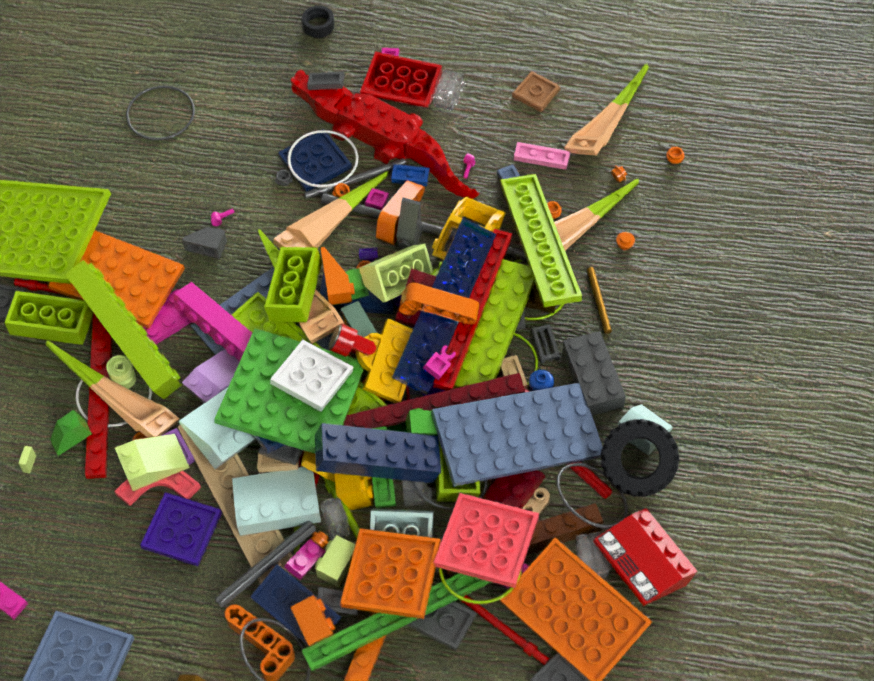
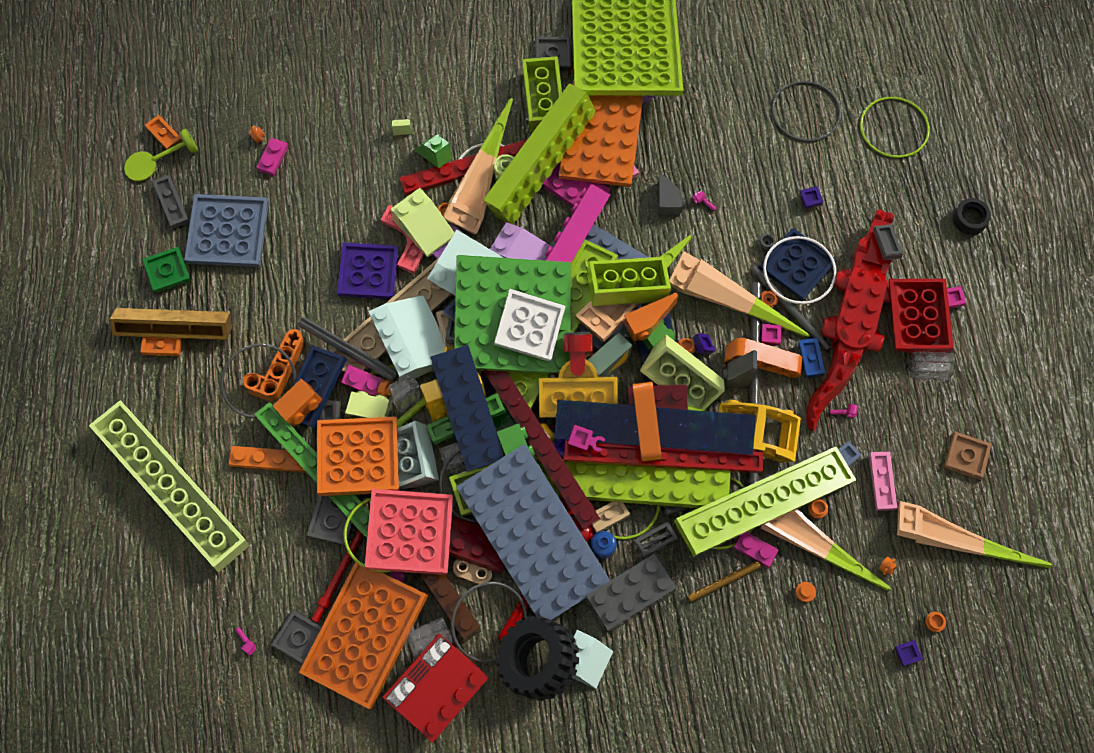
camera: 70 degrees right, 10 degrees up
none -> dark pink plate [733,532,778,568]
none -> dark purple plate [799,186,823,209]
none -> lime piece [860,97,930,158]
none -> dark purple plate [894,640,923,667]

